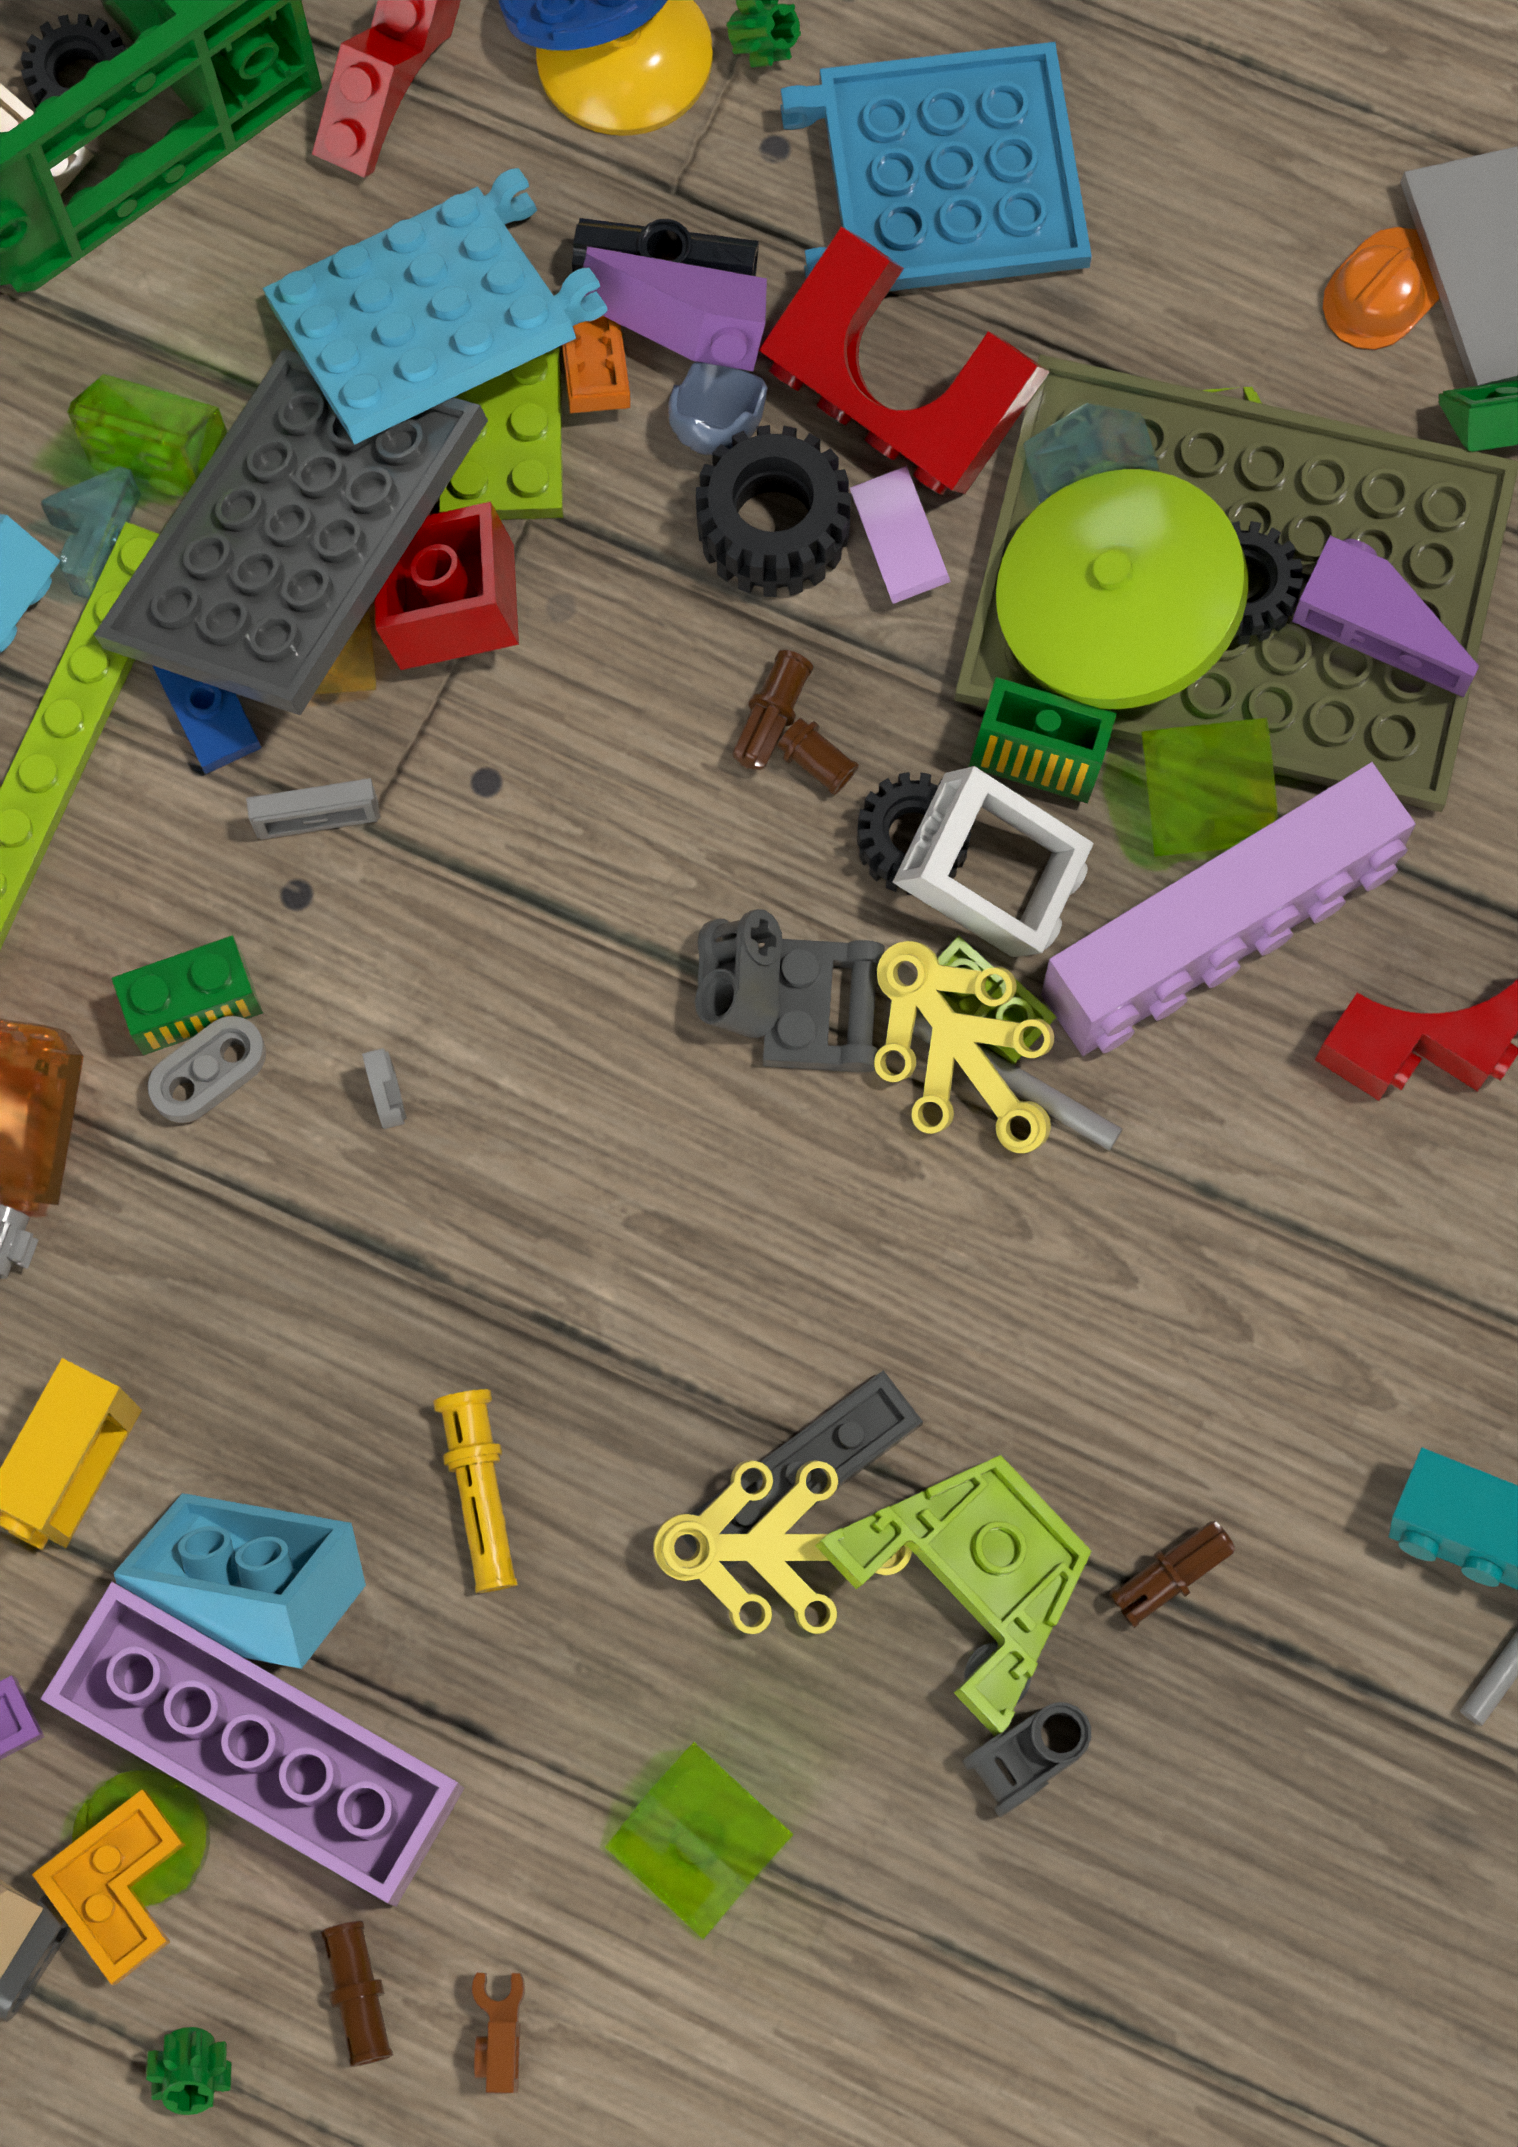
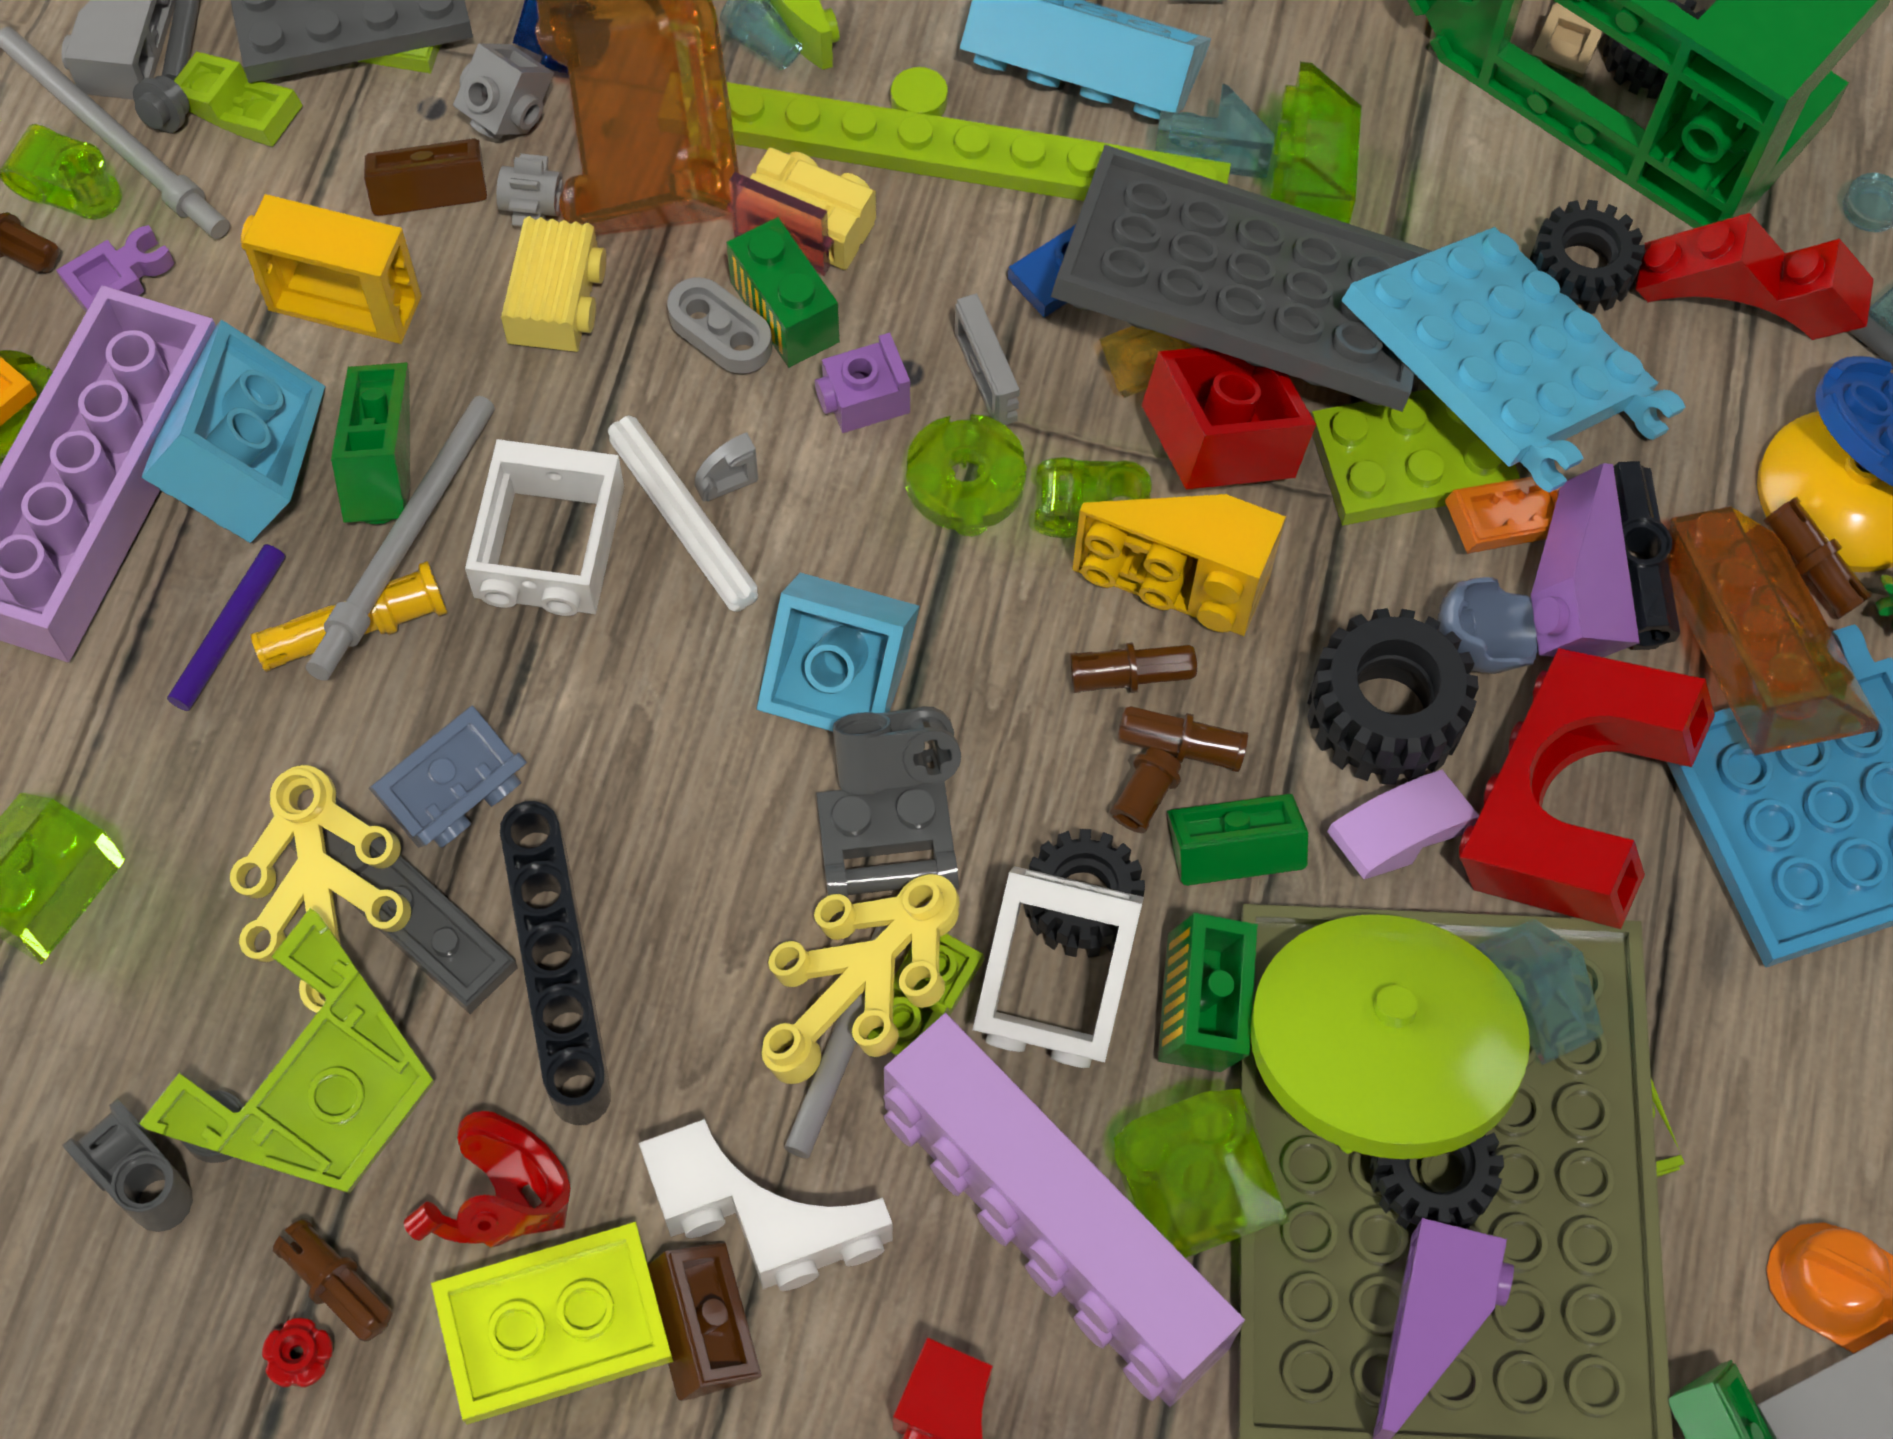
camera: 75 degrees right, 10 degrees down
none -> dark purple bar [167,544,286,711]
none -> red plate [262,1318,333,1388]
none -> light grey bar [306,396,495,680]
none -> green slope [331,362,410,524]
none -> sand blue bracket [369,705,527,848]
none -> red helmet [403,1111,570,1247]
none -> neon yellow plate [431,1222,673,1425]
none -> white window [465,439,624,616]
none -> black beam [500,801,611,1125]
none -> light yellow brick [501,216,606,352]
none -> white axle [608,416,758,612]
none -> white arch [639,1119,893,1291]
none -> reddish brown slope [648,1243,762,1401]
none -> clear pink piece [727,172,834,276]
none -> light yellow brick [739,147,876,270]
none -> medium azure slope [757,572,920,732]
none -> medium lavender brick [815,333,910,433]
none -> clear neon green plate [906,414,1027,537]
none -> clear neon green piece [1033,457,1152,538]
none -> reddish brown axle [1070,642,1197,693]
none -> yellow slope [1072,494,1286,636]
none -> green slope [1167,794,1308,886]
none -> black tyre [1530,200,1645,314]
none -> clear orange slope [1667,506,1880,756]
none -> reddish brown pin [1763,497,1873,619]

